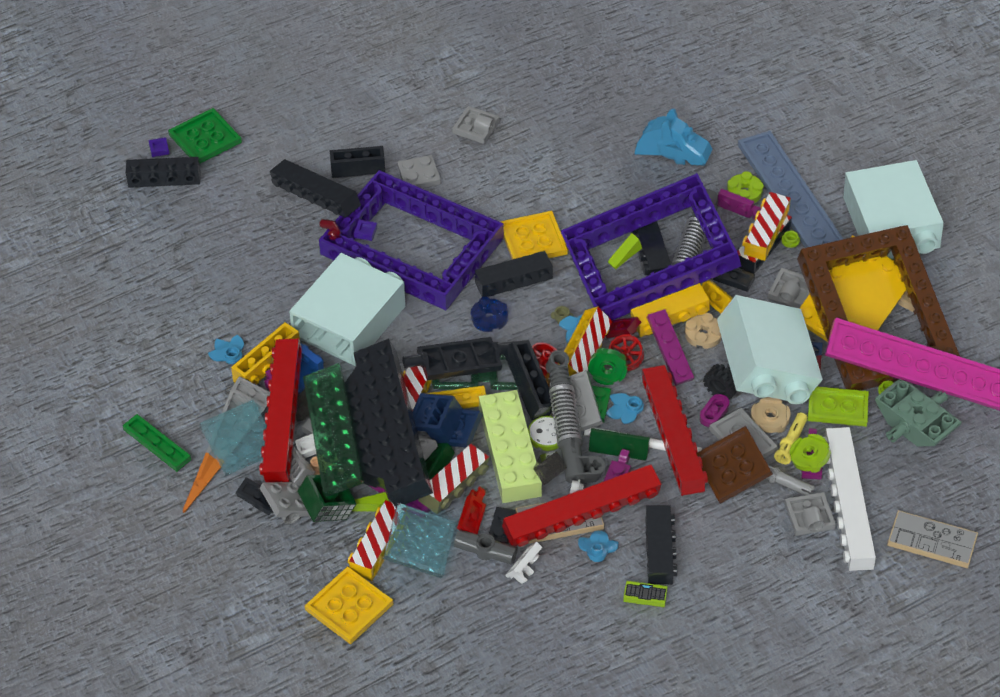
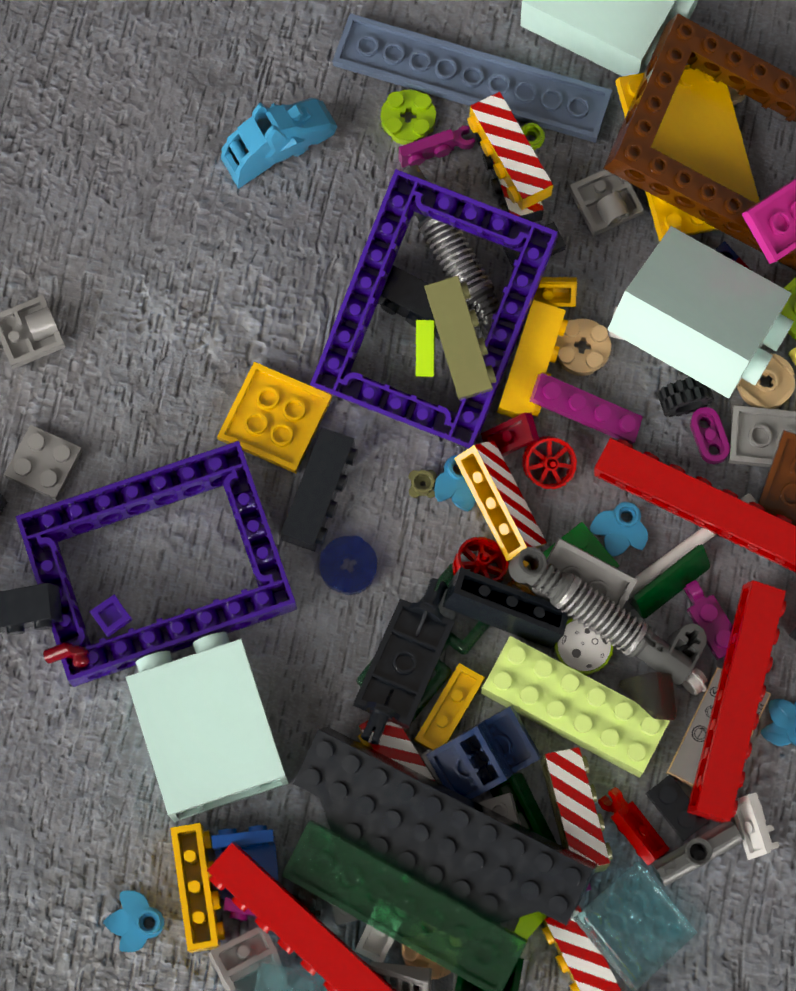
camera: 50 degrees left, 25 degrees up
green plate [588,348,627,385] -> none
none -> olive brick [424,275,497,400]

